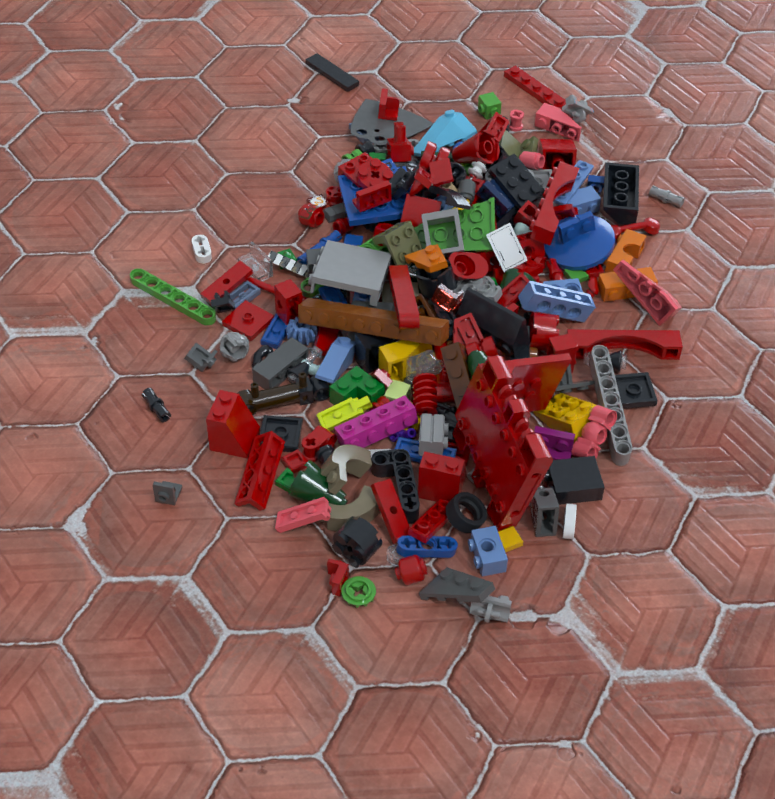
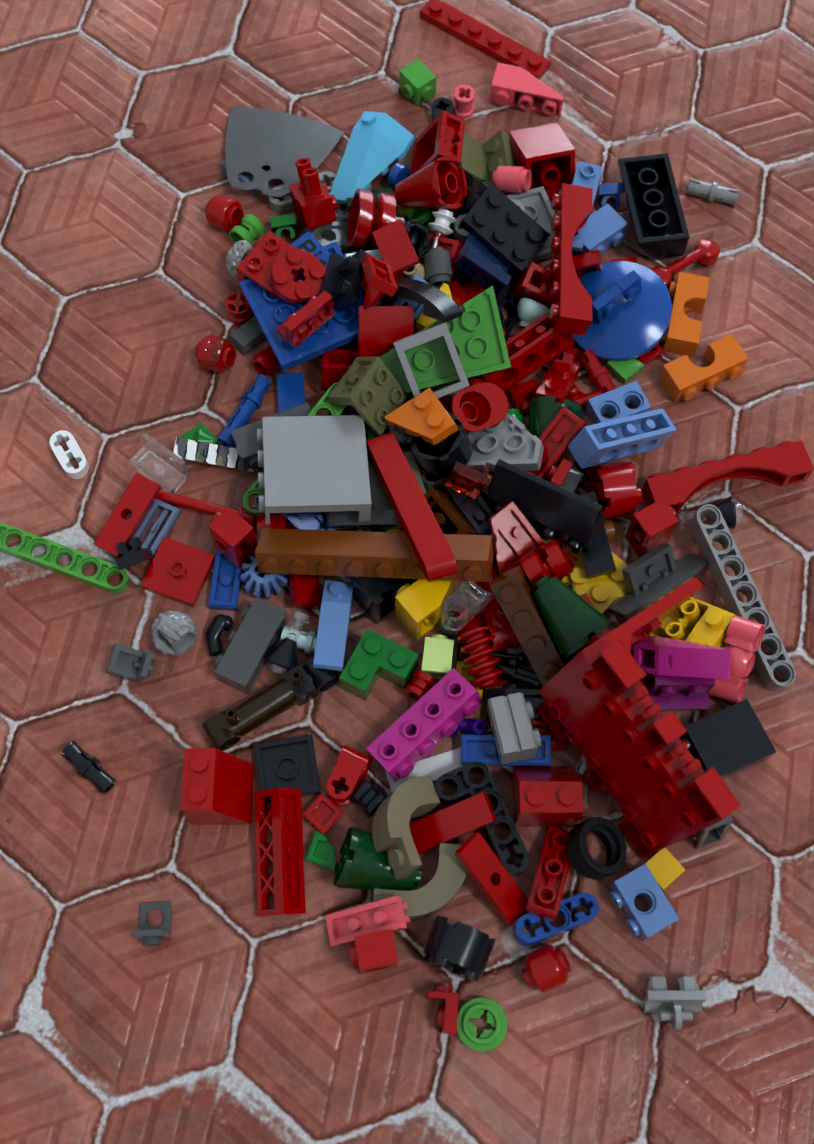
camera: 15 degrees left, 20 degrees up
black tile [305,53,359,92] -> none
tile [306,194,330,209] -> none
neon yellow hinge [316,396,373,431] -> none
black wheel [355,141,375,155] -> none
plate [371,368,393,388] -> none
red panel [378,88,400,121] -> none
dark grey wing [419,567,495,603] -> none
white sticker [486,223,527,272] -> none
light grey hips [562,95,594,123] -> none
white beam [563,503,577,540] -> none
red arm [586,275,599,298] -> none
coral wedge [613,260,682,326] -> none
black plate [615,372,658,409] -> none
none -> red head [205,194,244,231]
none -> red brick [349,929,398,975]
none -> red tile [409,792,497,855]
none -> dark pink slope [634,636,731,680]

